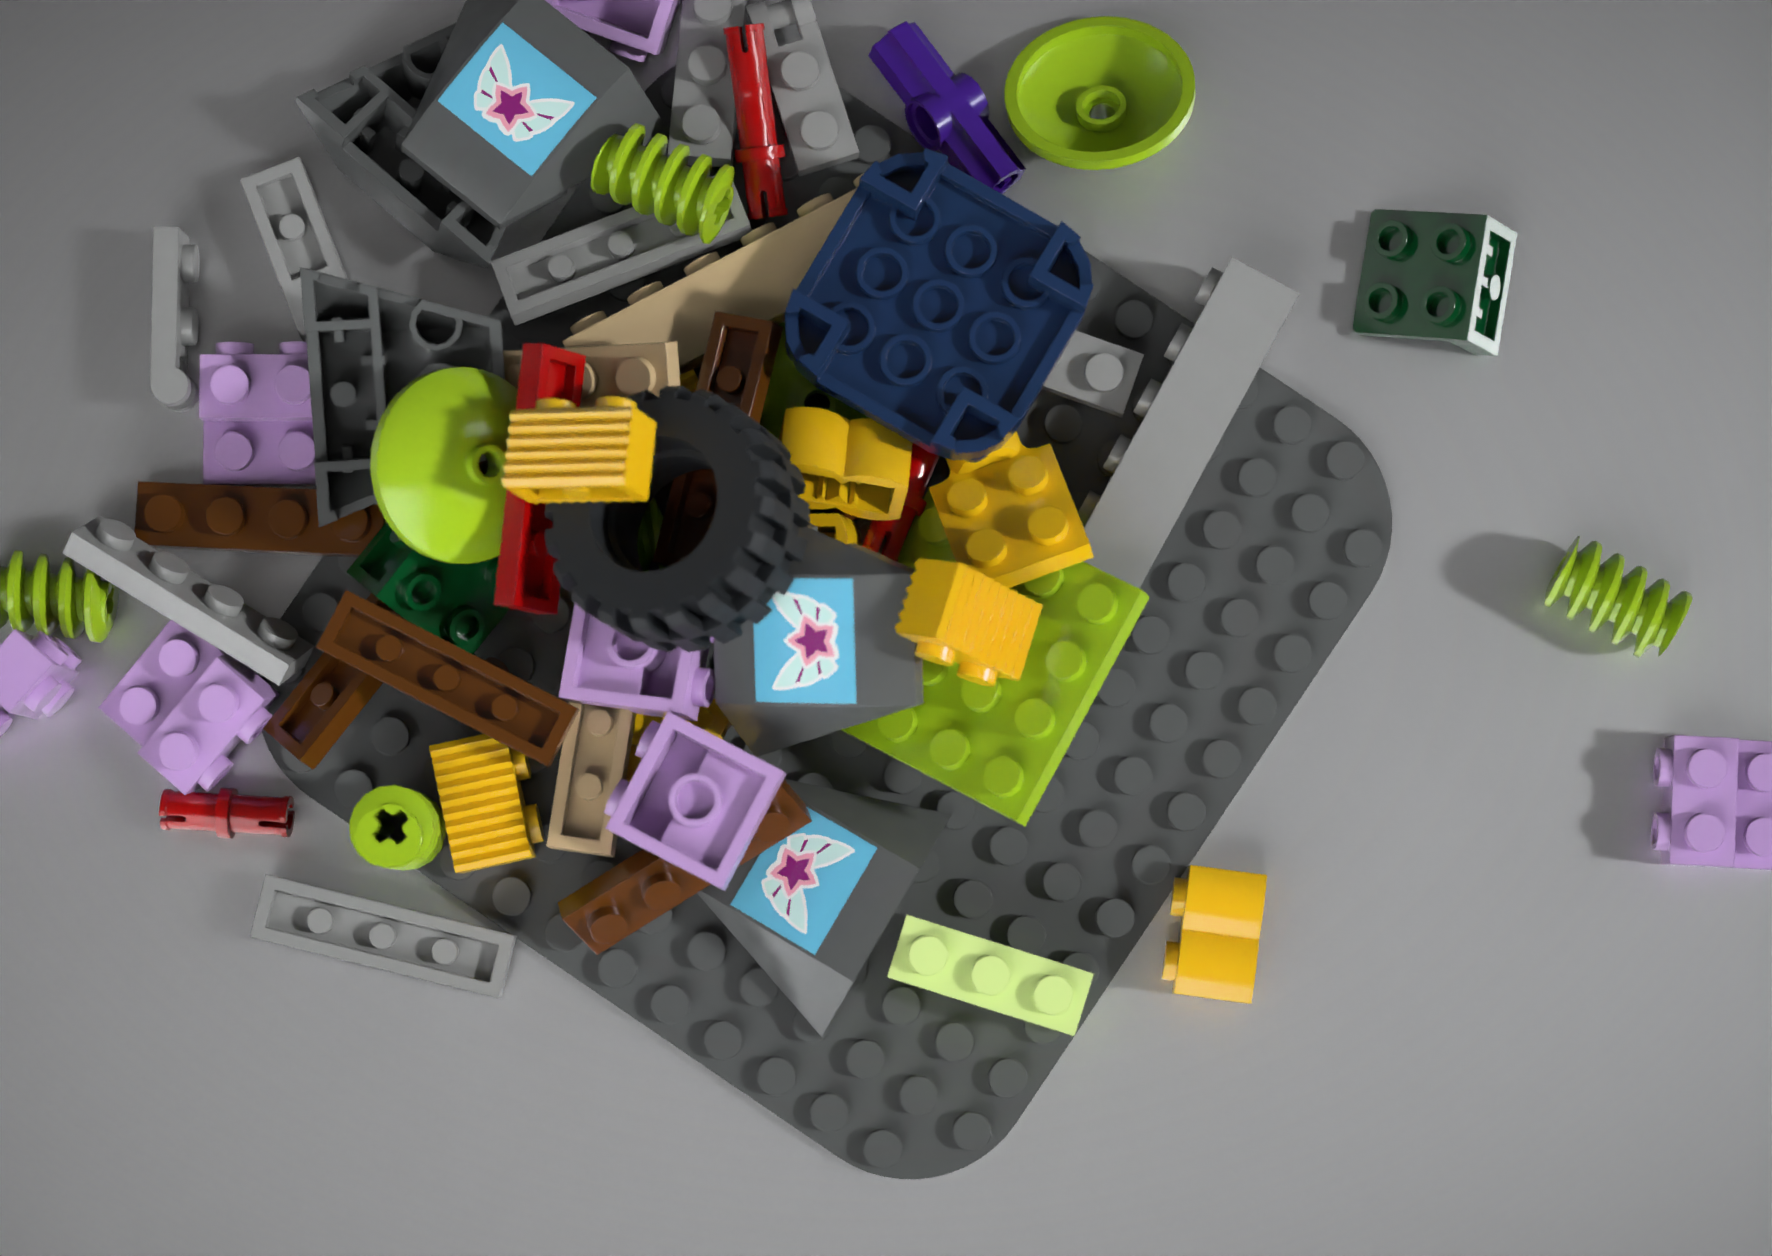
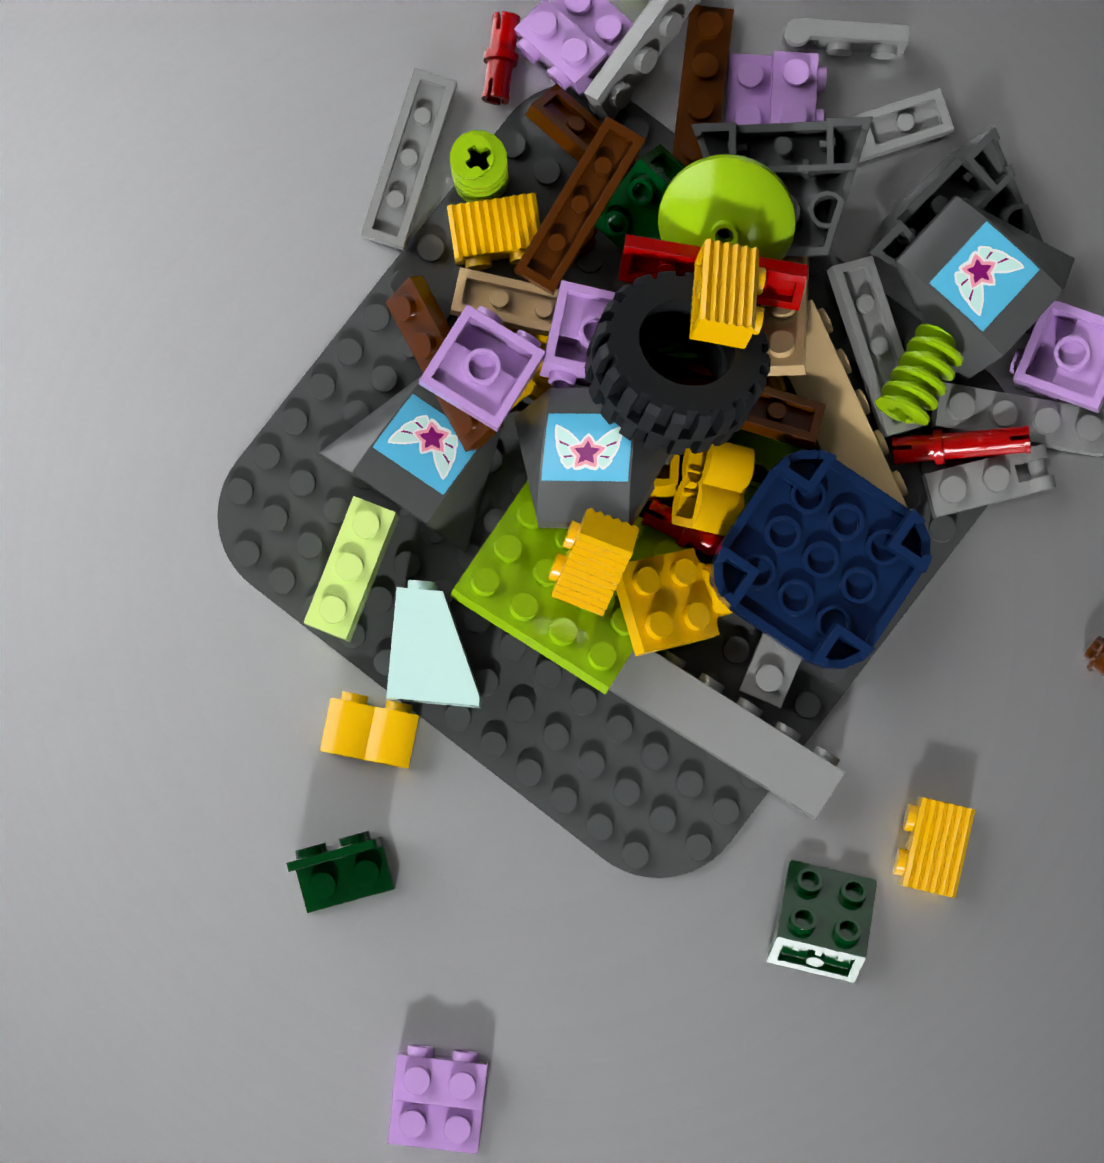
camera: 95 degrees right, 0 degrees up
dark purple piece [868,21,1026,194] -> none
lime dish [1004,16,1196,170] -> none
lime piece [1544,536,1693,658] -> none
none -> dark green bracket [286,831,395,913]
none -> light aqua slope [386,580,482,708]
none -> yellow brick [893,797,975,899]

